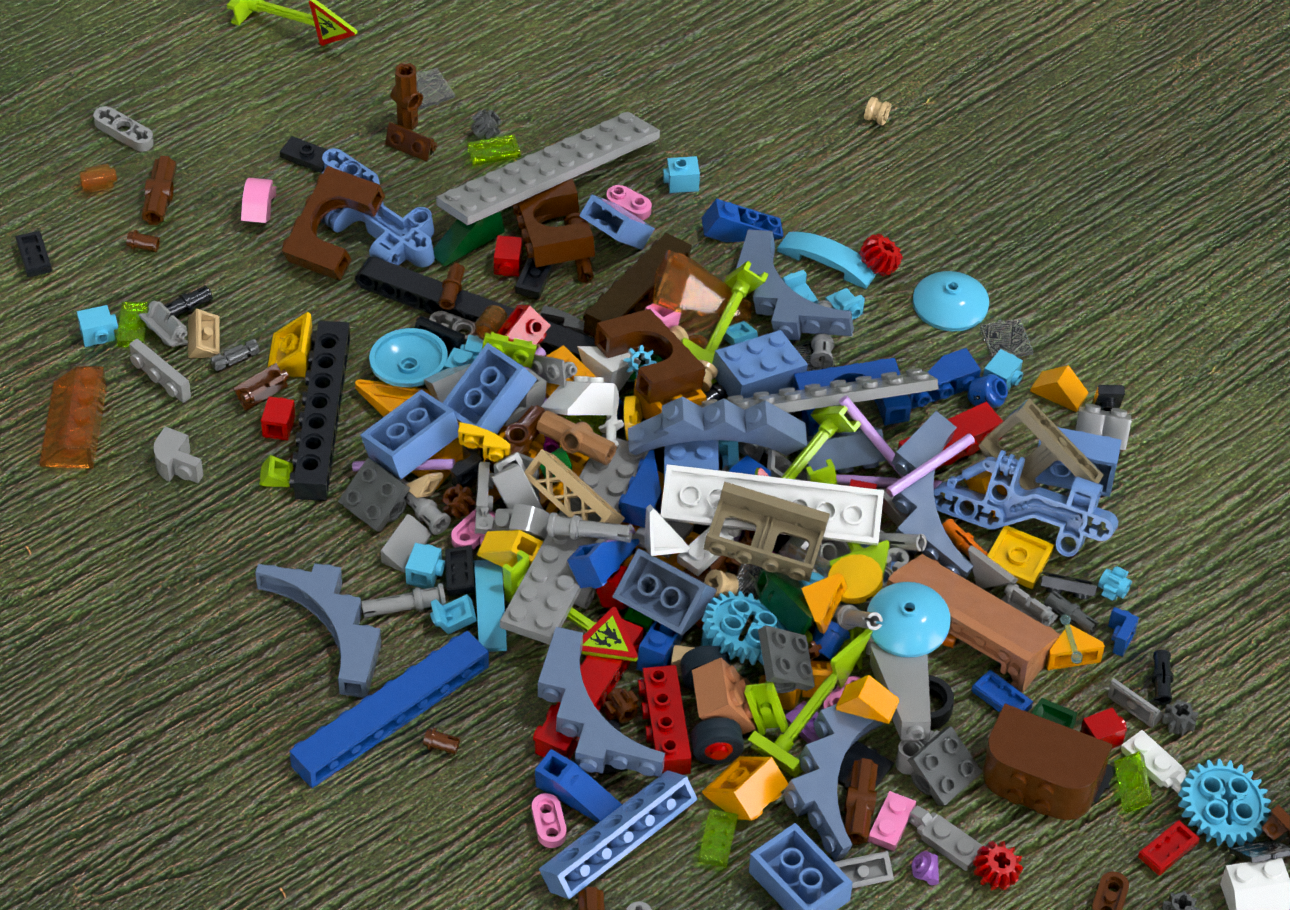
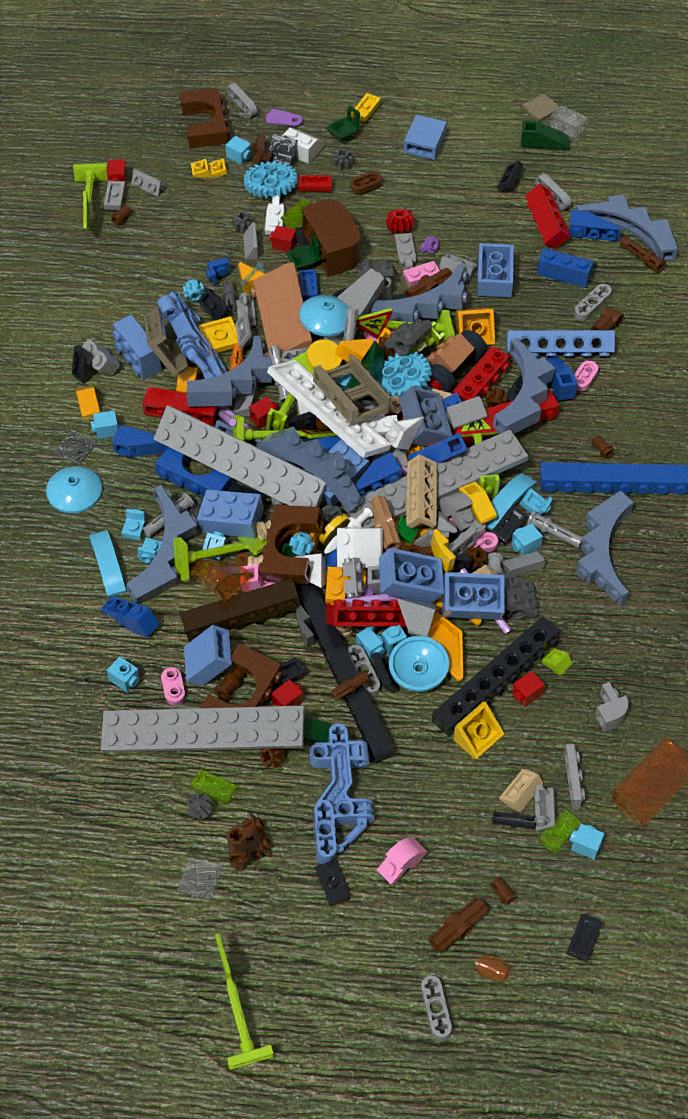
camera: 135 degrees left, 5 degrees up
dark grey axle [210,339,260,371] -> none
reddish brown hinge [233,363,289,411] -> none
reddish brown arch [282,166,385,281] -> none
clear orange brick [475,305,508,340] -> none
lime hinge [482,331,537,368] -> none
light grey pin [547,512,633,543] -> none
clear neon green plate [698,809,738,868] -> none
light orange slope [836,675,899,724] -> none
red gear [858,233,903,277] -> none
lavender bar [886,434,975,497] -> none
blue head [968,374,1008,409] -> none
black pin [1151,650,1174,705] -> none
none -> light grey slope [446,396,487,429]

